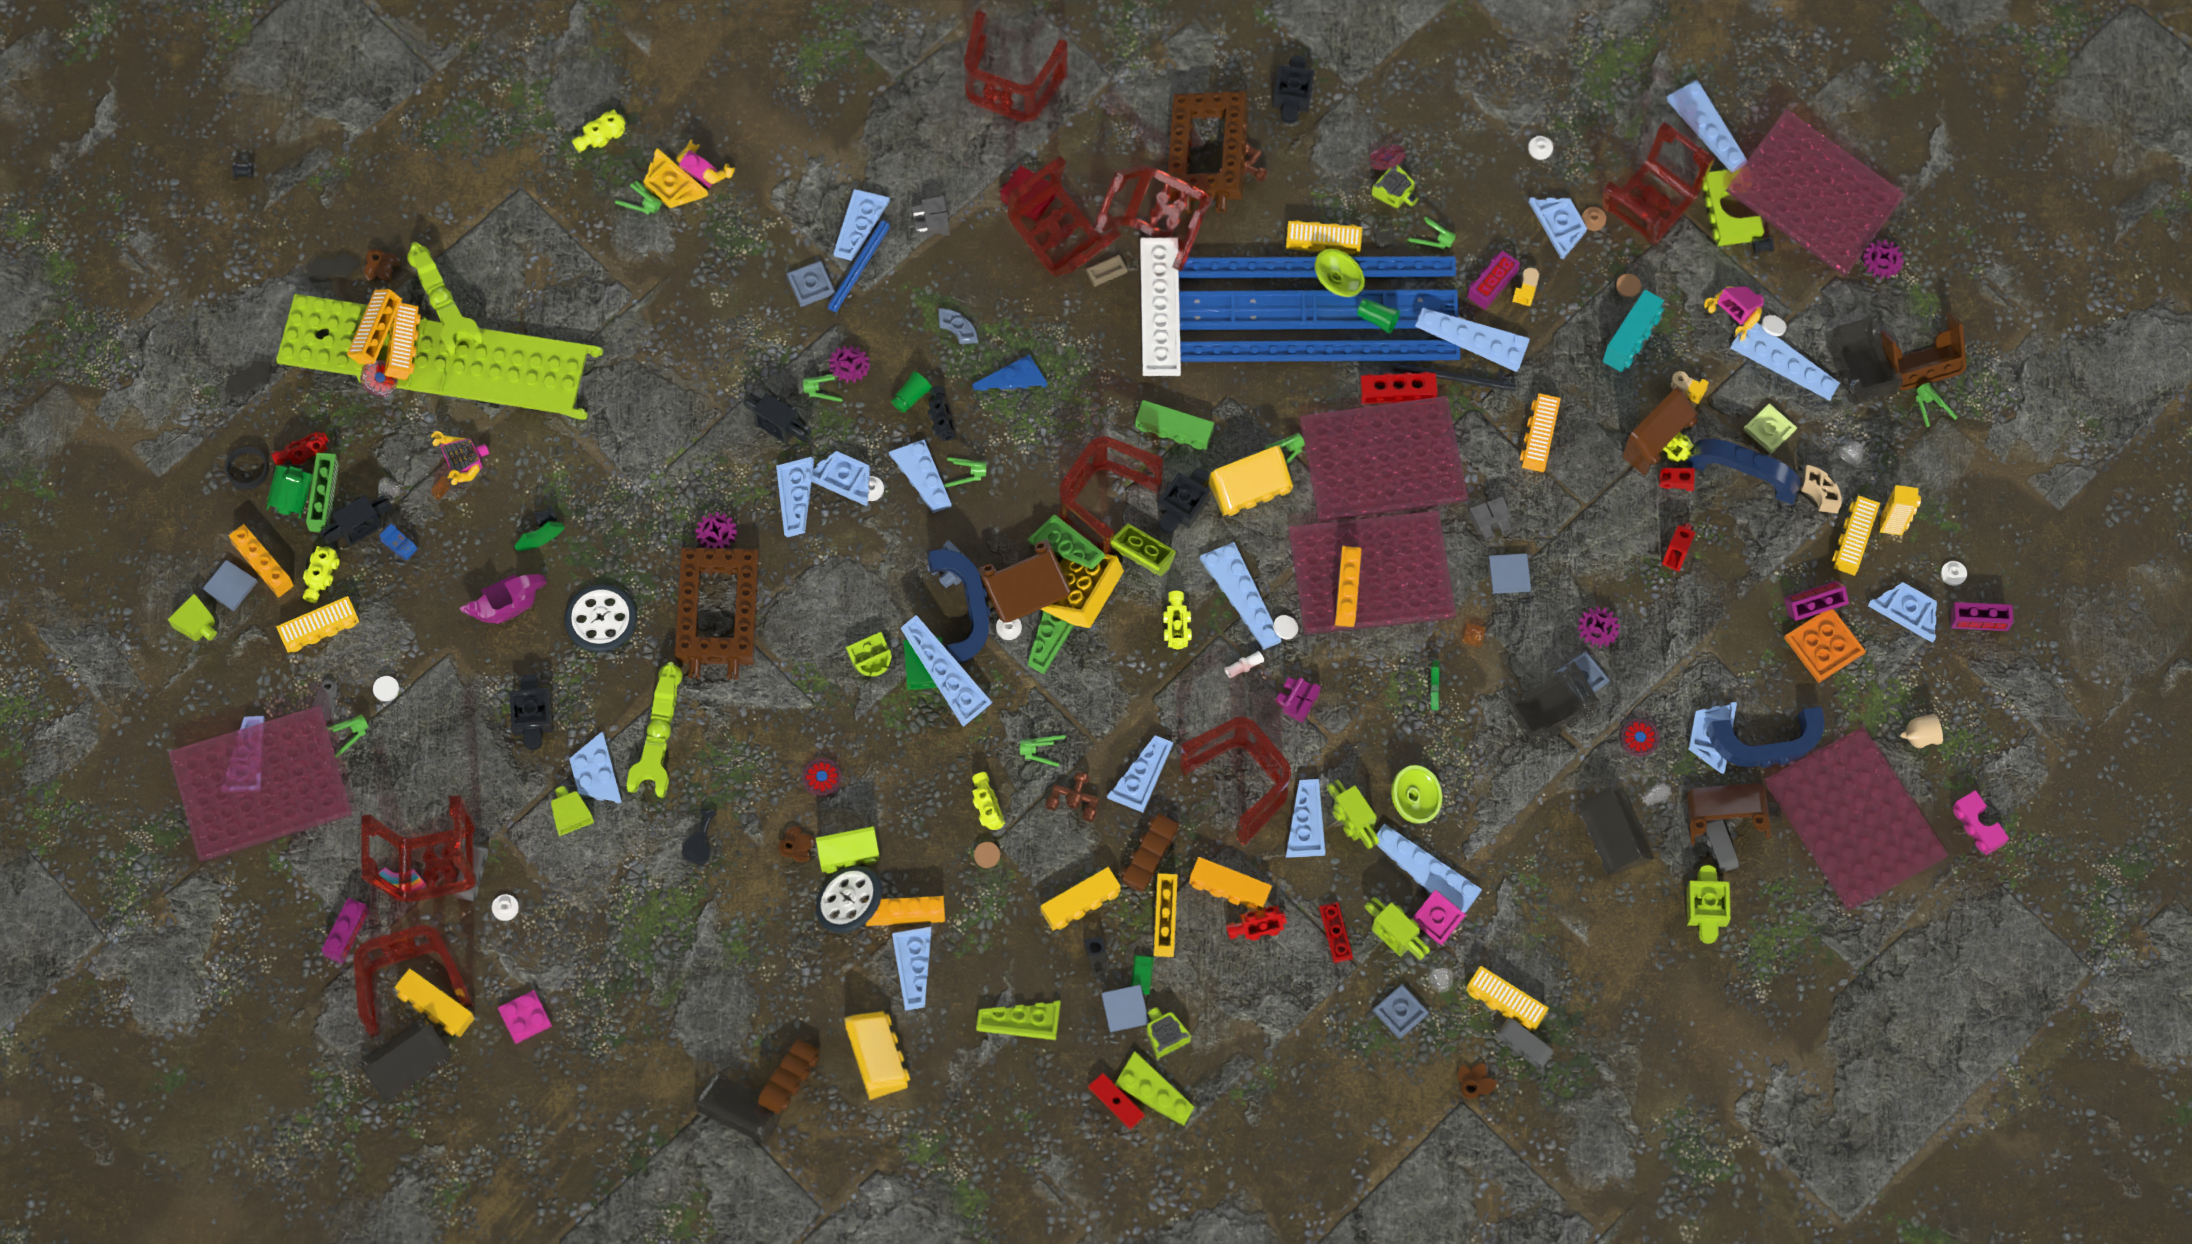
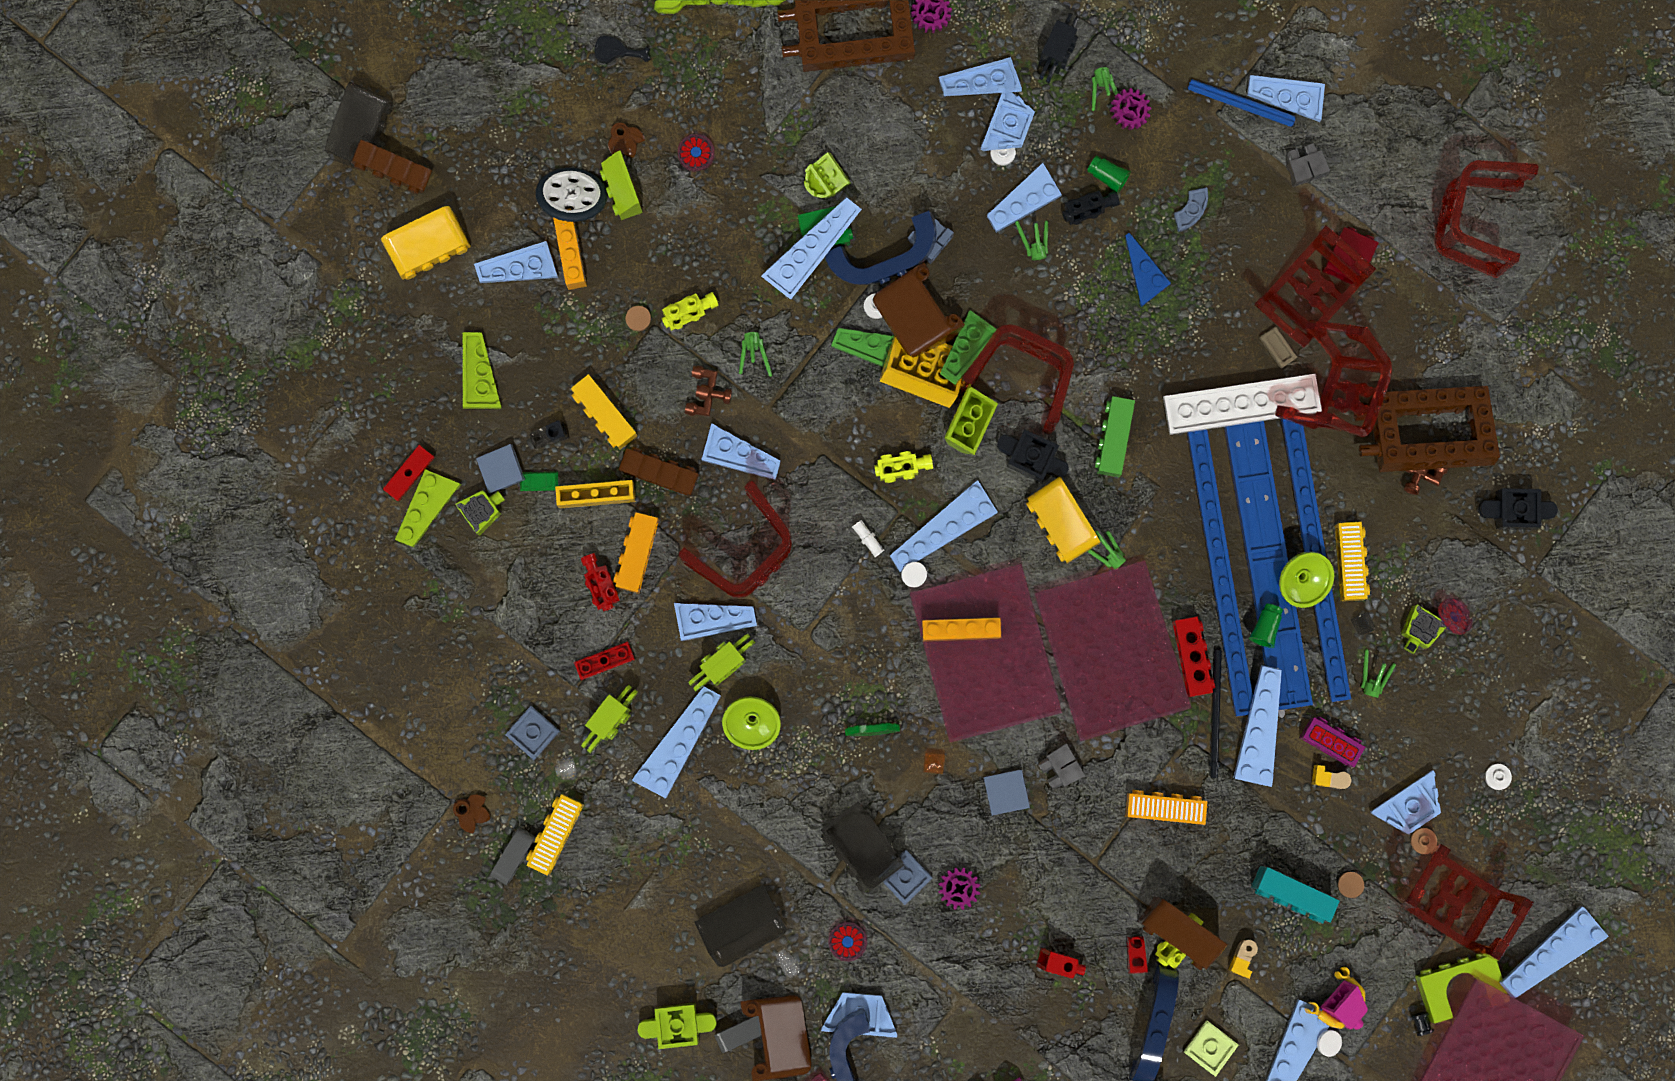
camera: 85 degrees right, 15 degrees up
sand blue tile [787,261,835,307] -> none
magenta hips [1275,677,1321,723] -> none
dark pink plate [1412,890,1467,945] -> none

